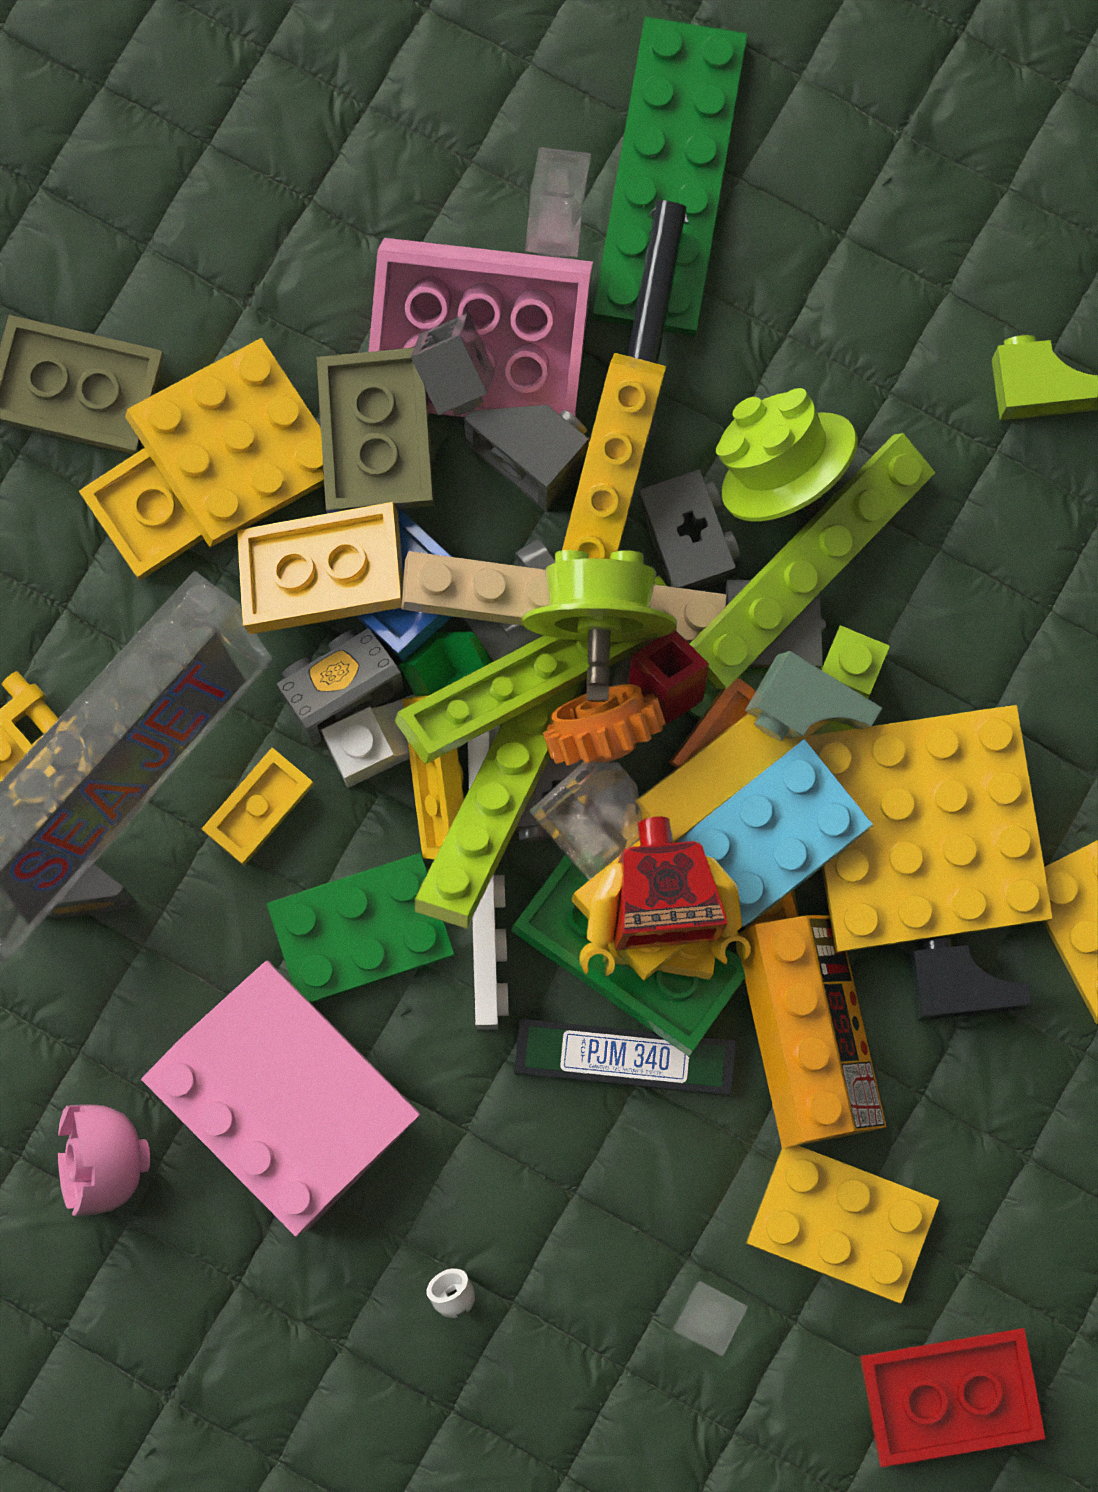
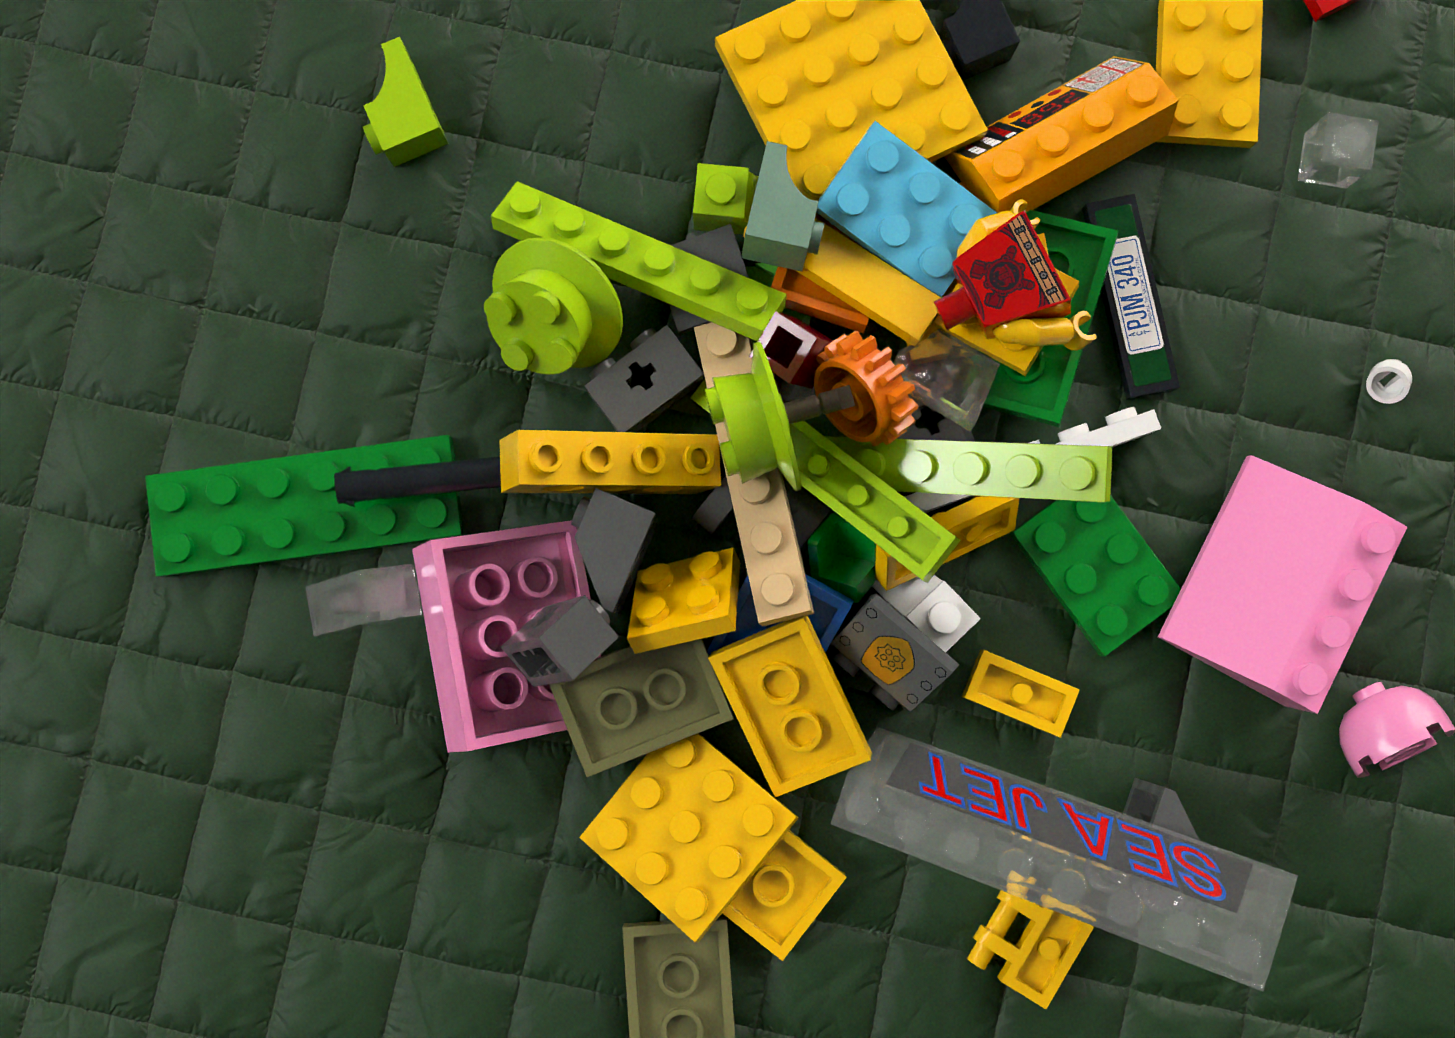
camera: 110 degrees left, 5 degrees up
none -> yellow plate [627,547,740,654]

